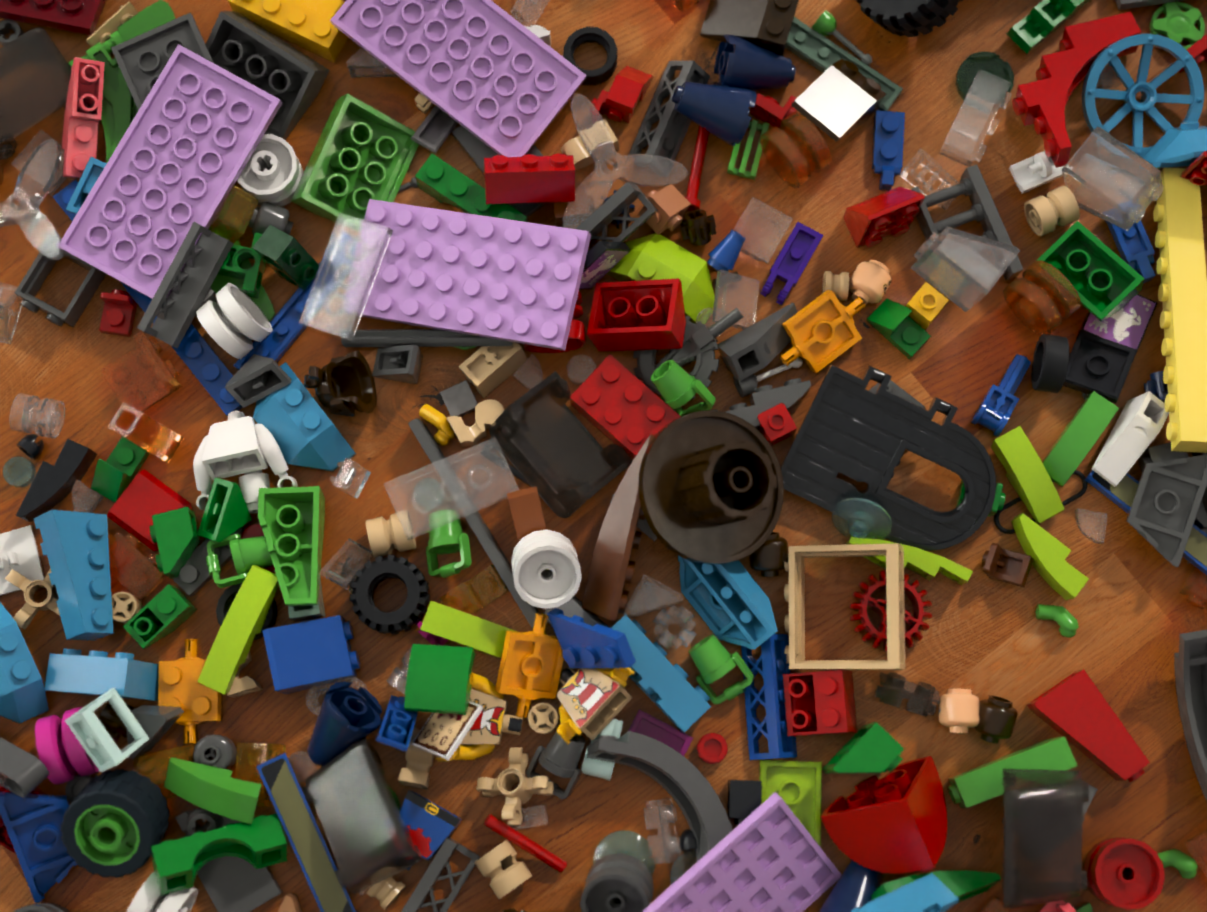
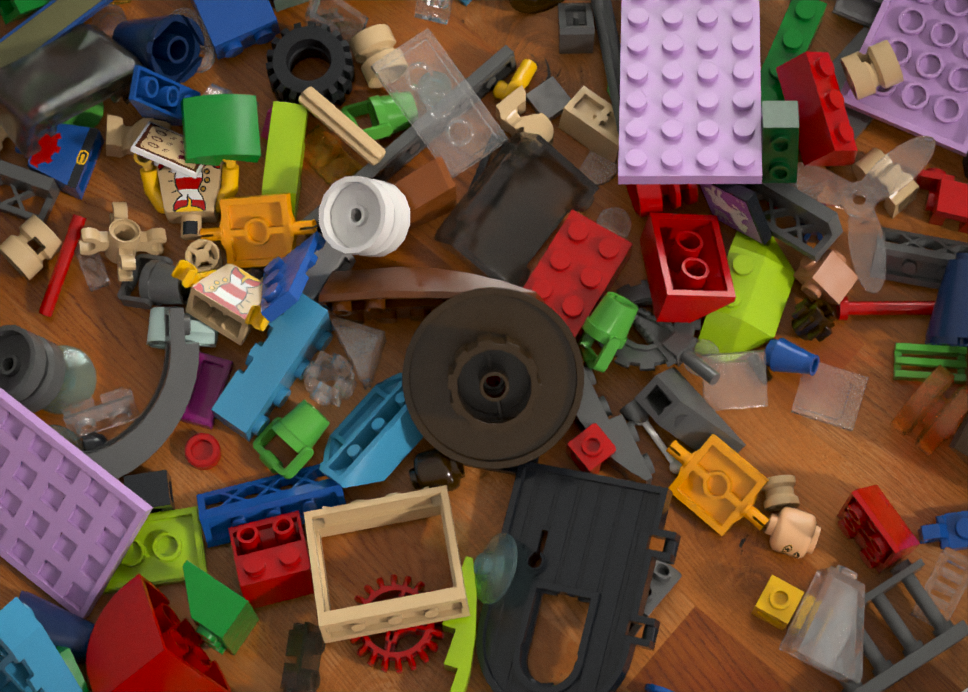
camera: 80 degrees right, 5 degrees down
dark purple hinge [760,222,823,305] -> none
green slope [866,298,931,359] -> none
none -> tan axle [298,87,386,166]
none -> dark green brick [761,101,799,183]
none -> tan wheel [840,40,904,100]

